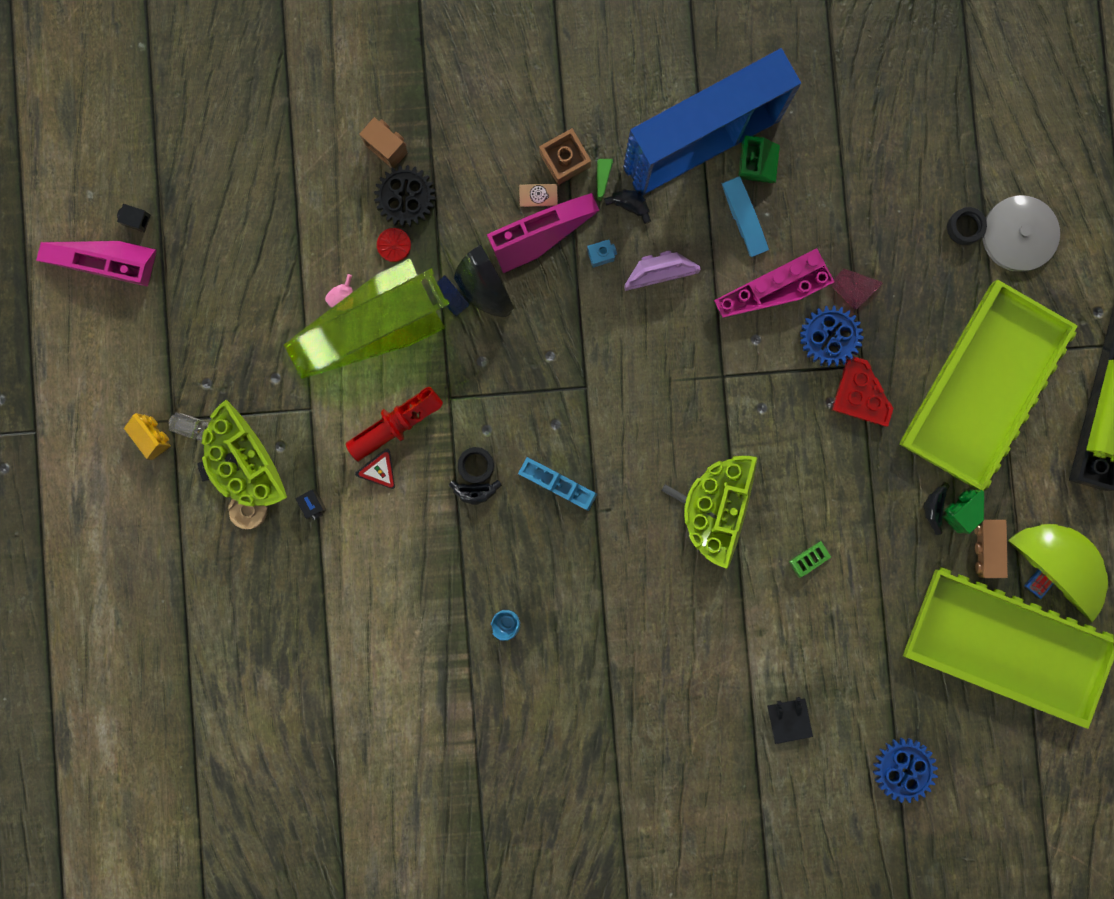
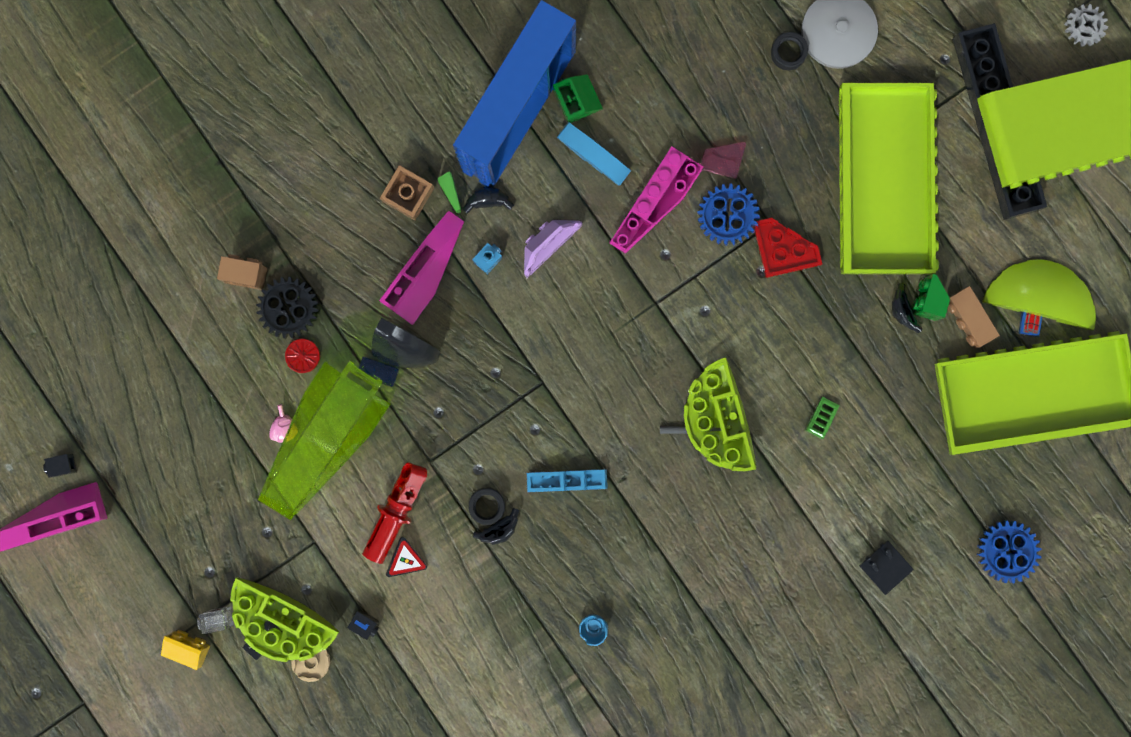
camera: 30 degrees left, 0 degrees up
tan slope [519,184,558,207] -> none

